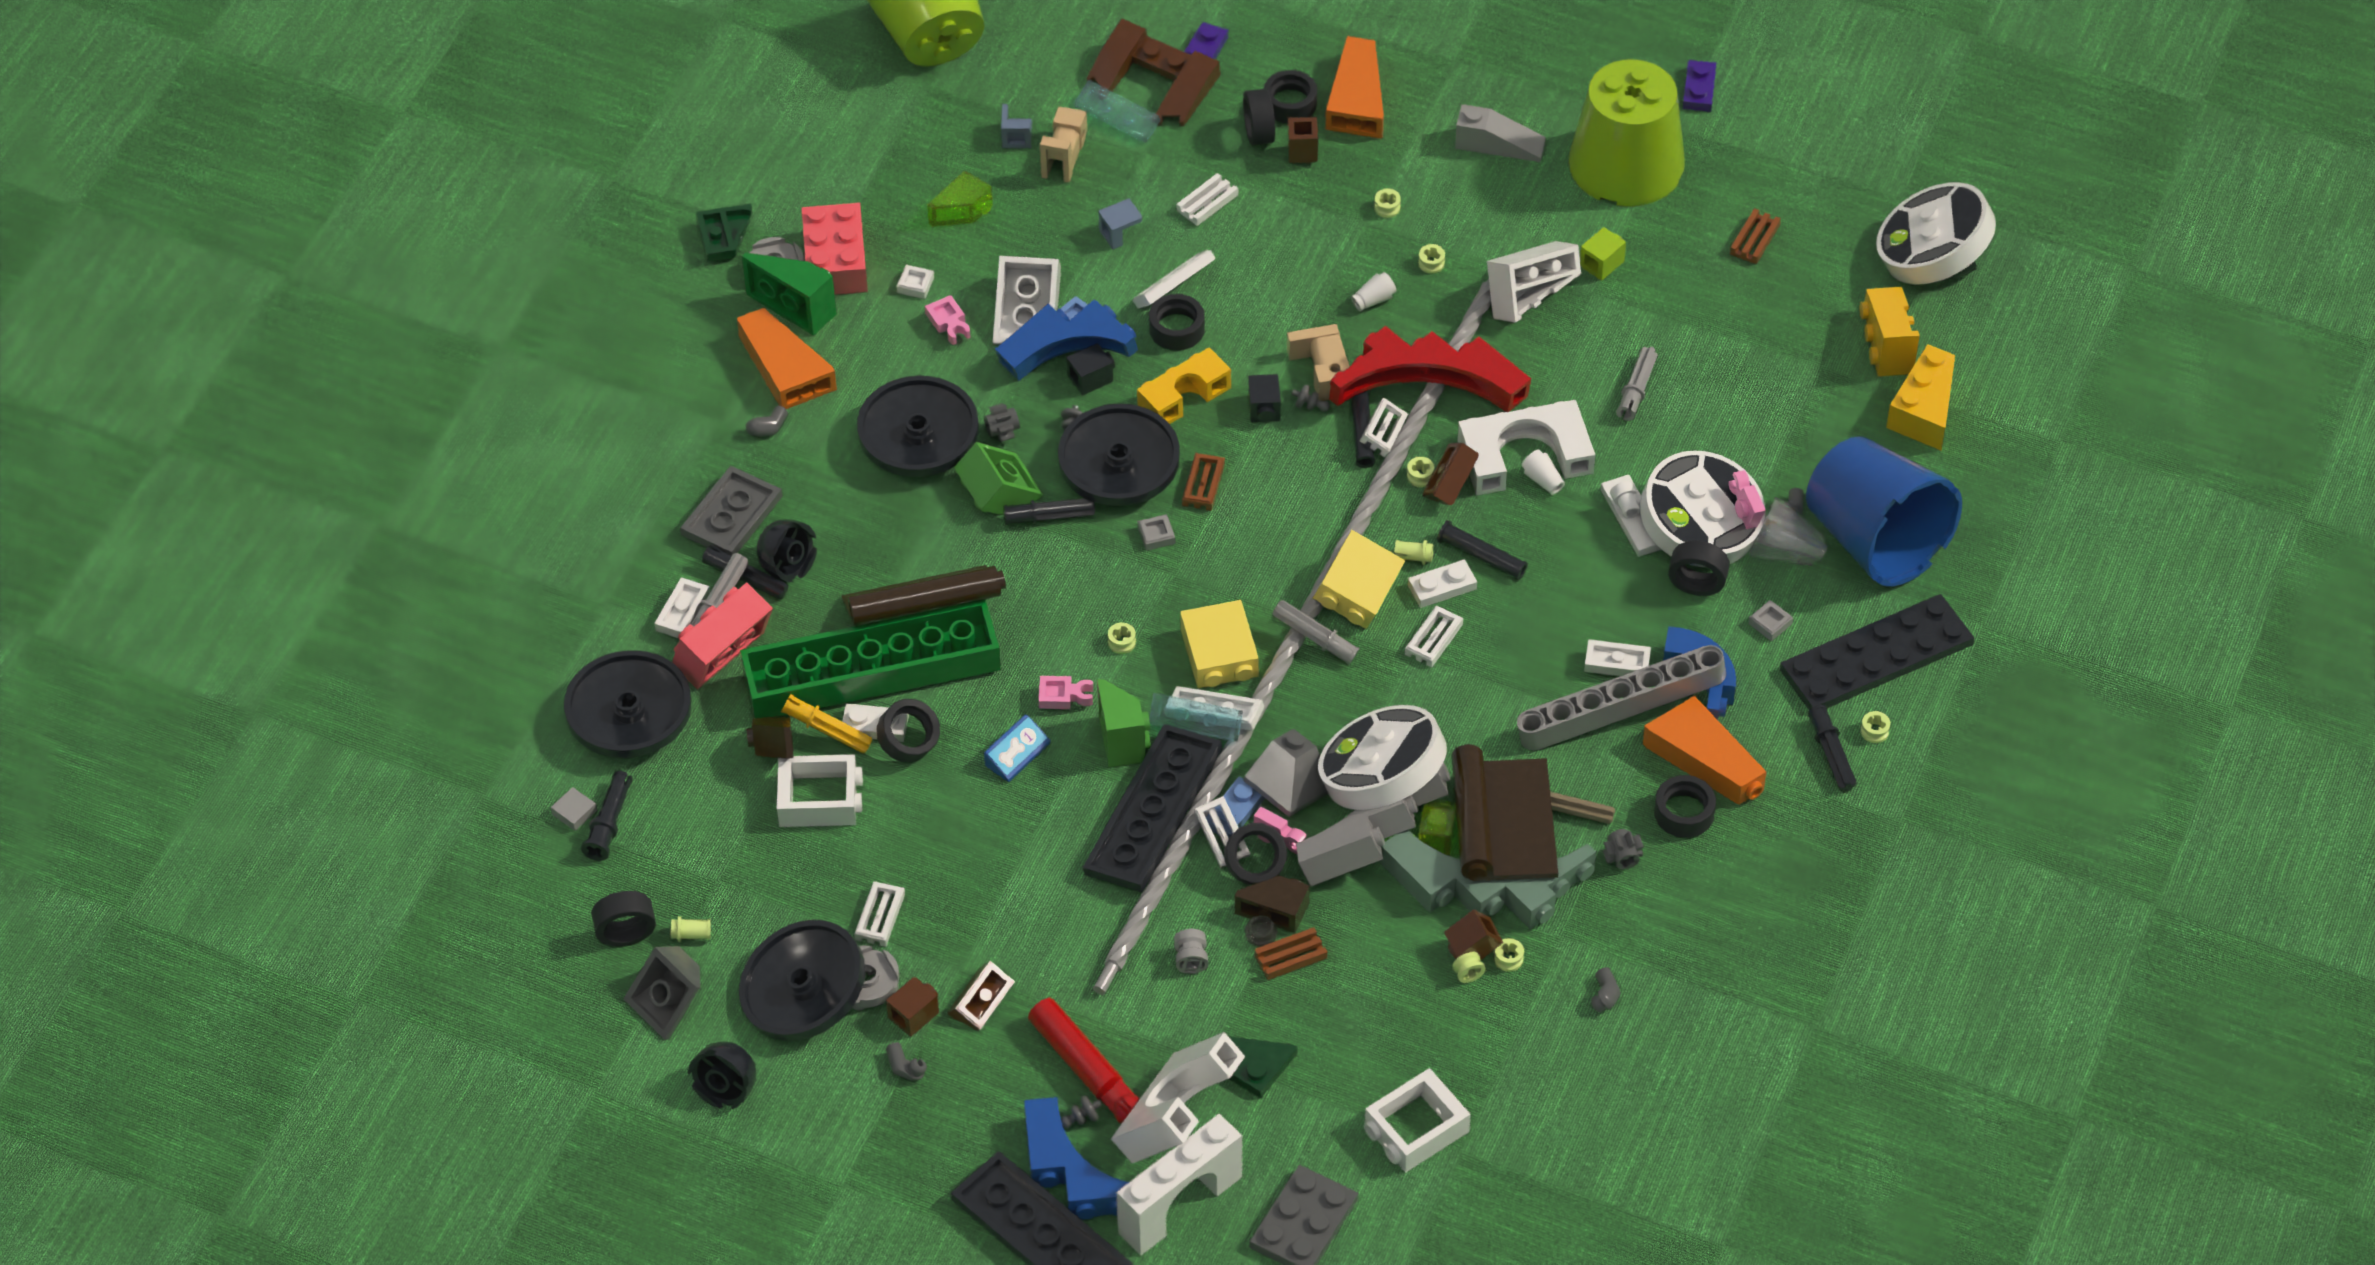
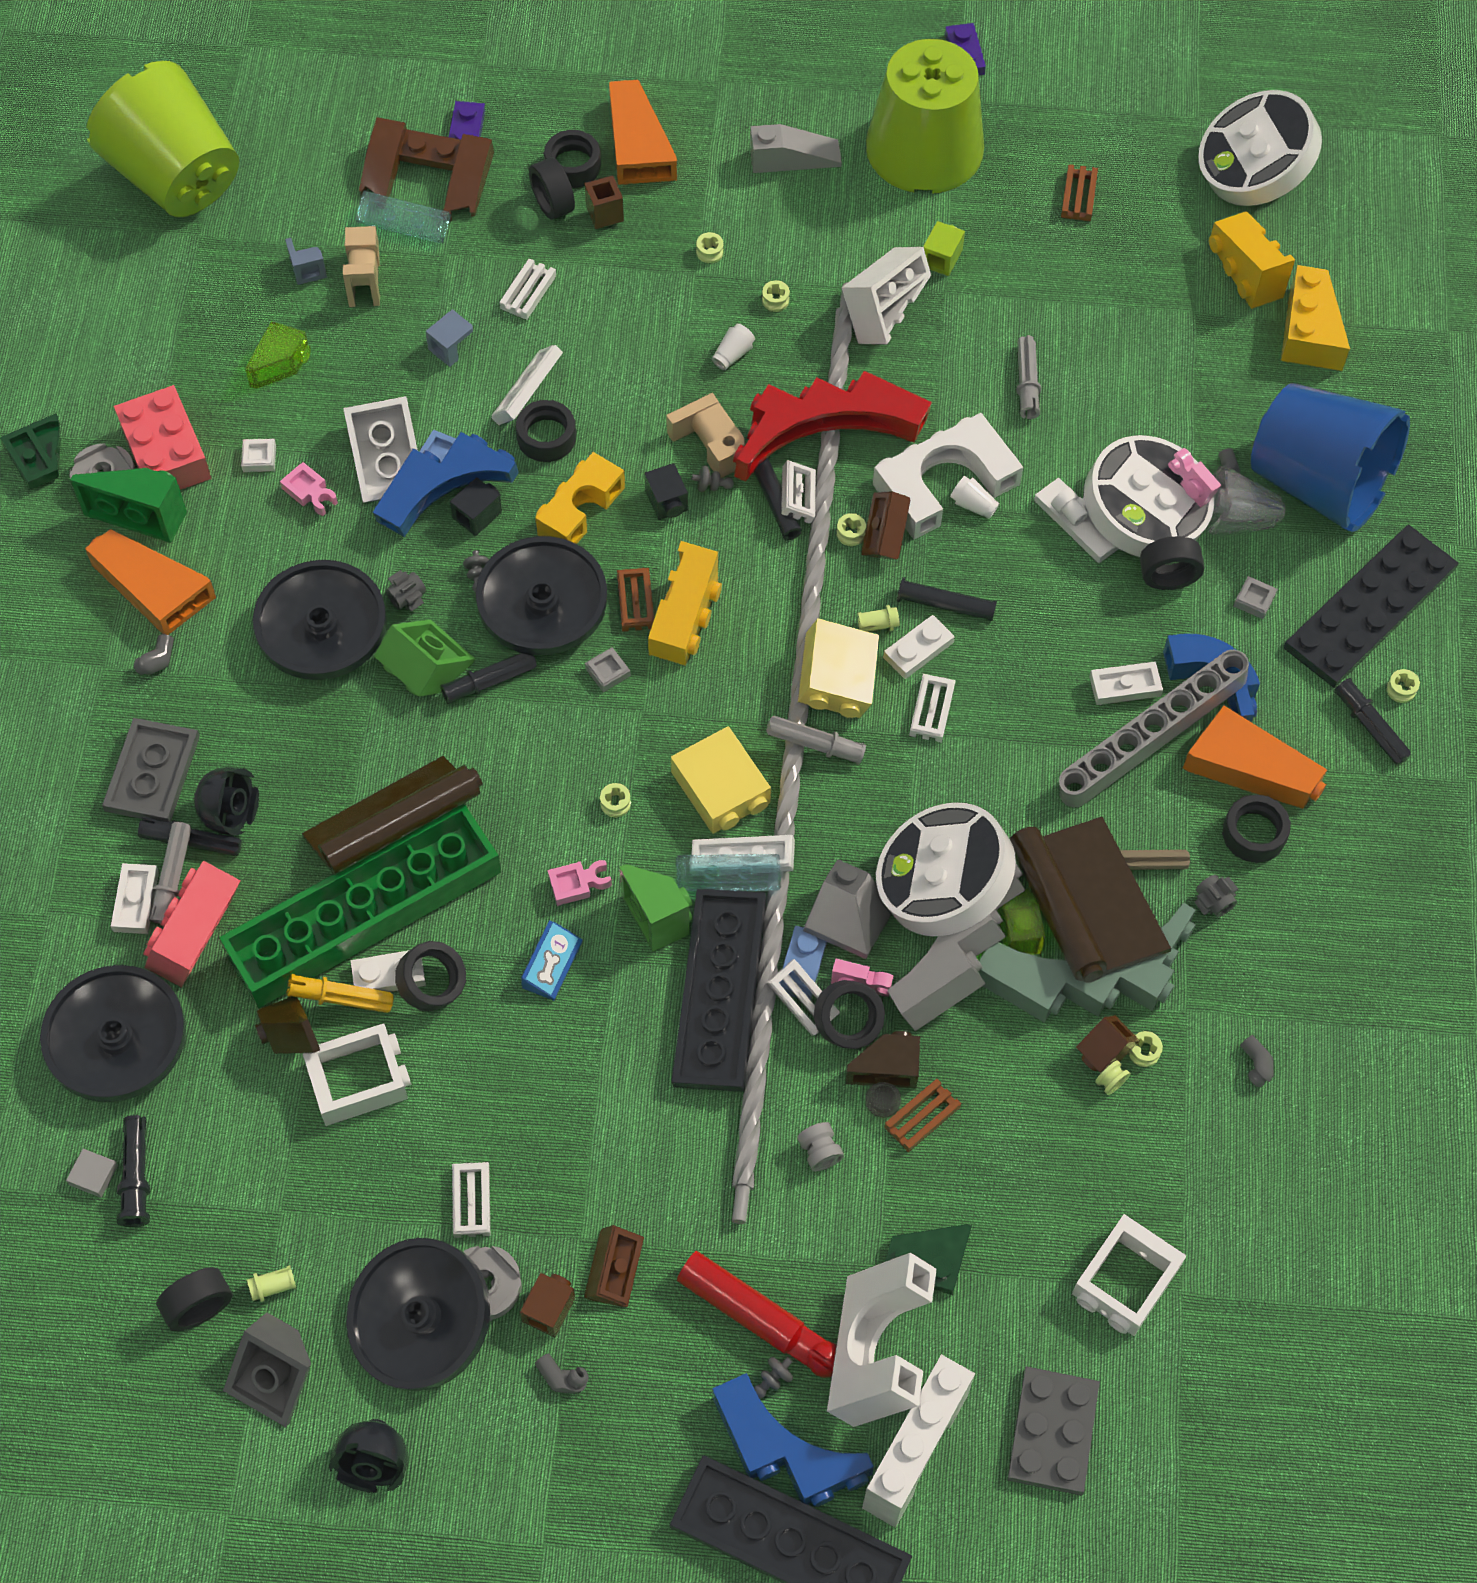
camera: 20 degrees left, 10 degrees up
none -> yellow wedge [648,541,722,666]

